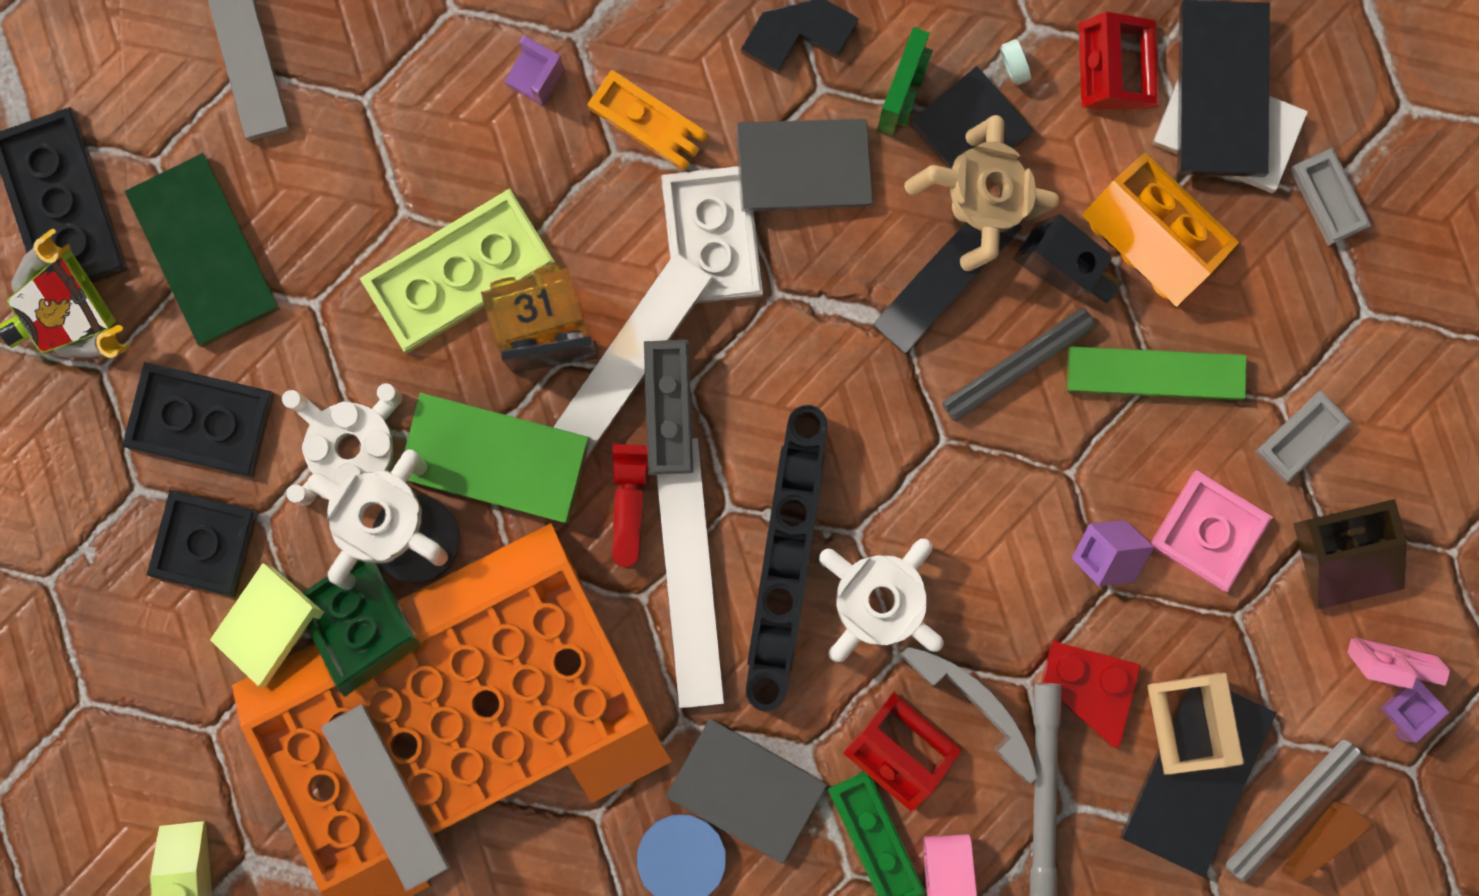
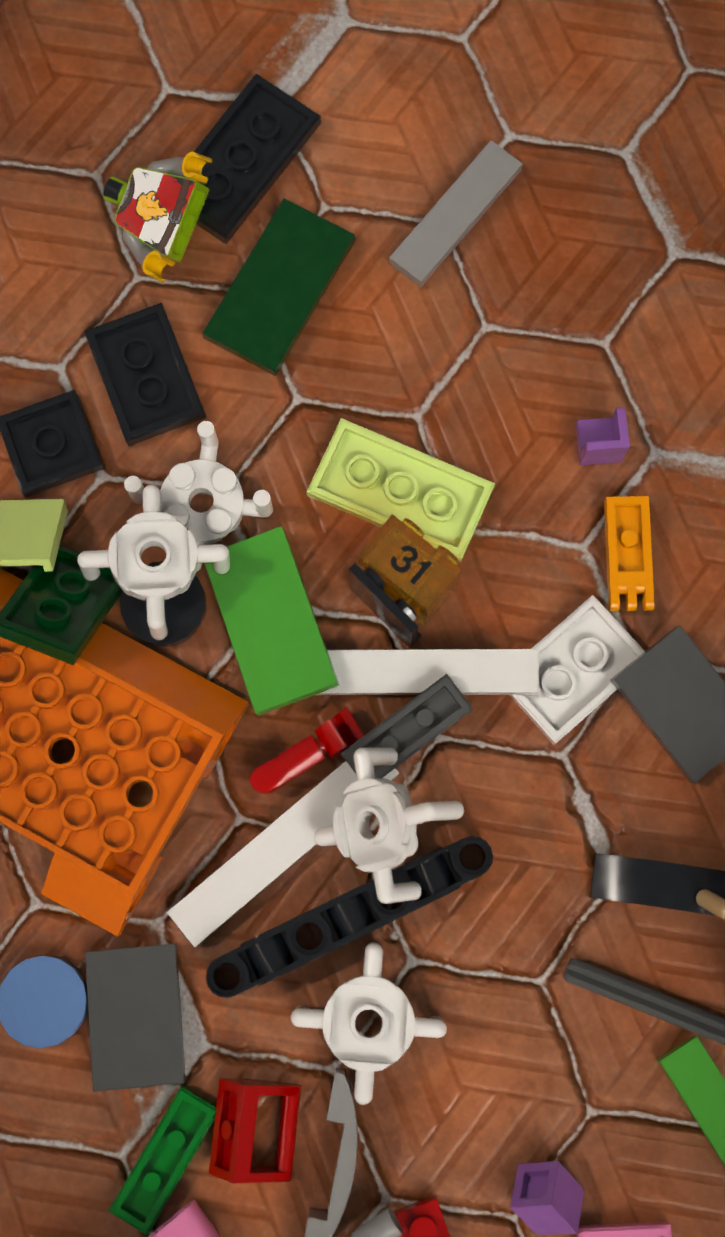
camera: 55 degrees right, 5 degrees down
none -> white plate [314,748,464,904]

